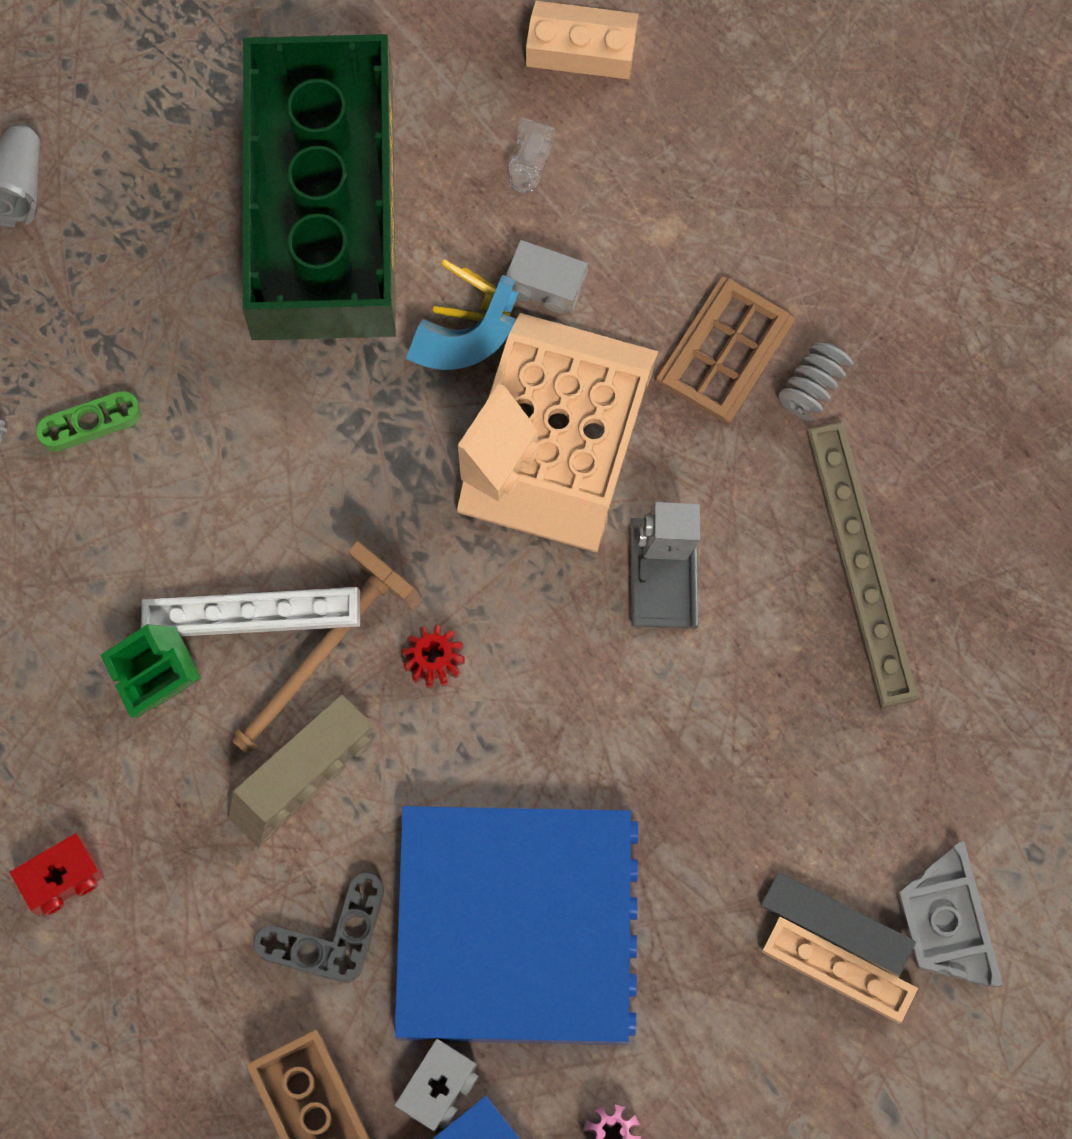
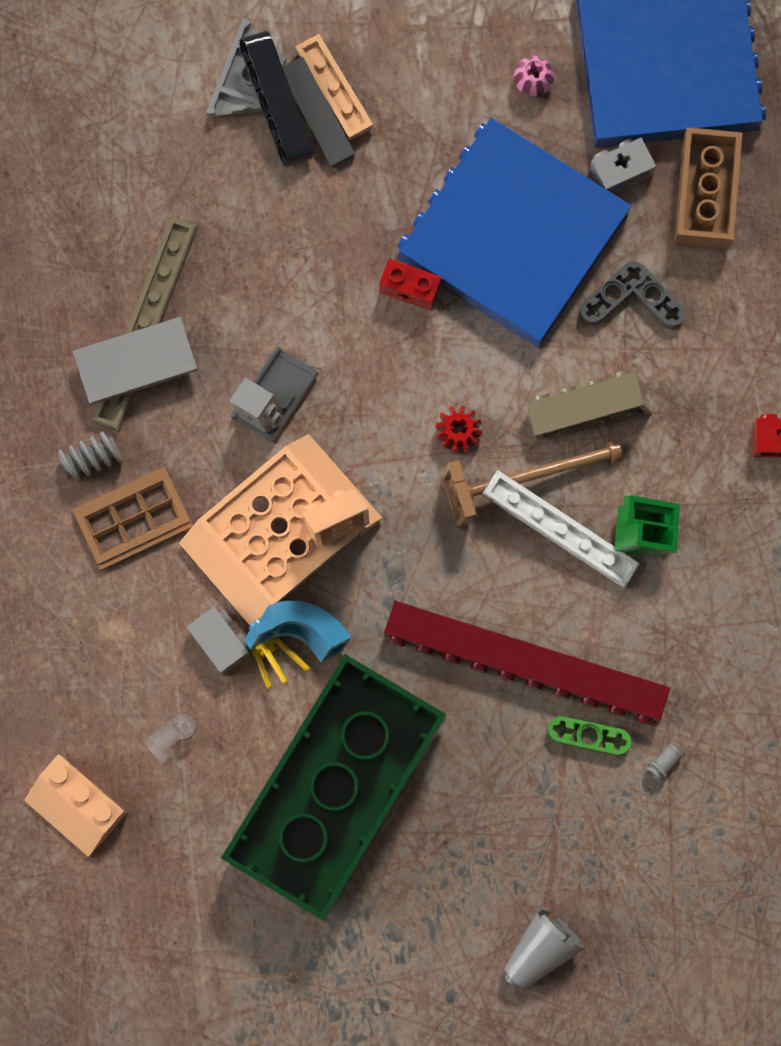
camera: 145 degrees left, 5 degrees up
none -> light grey tile [73,317,198,405]
none -> black beam [239,30,313,167]
none -> red brick [379,259,442,311]
none -> dark red brick [384,600,671,726]

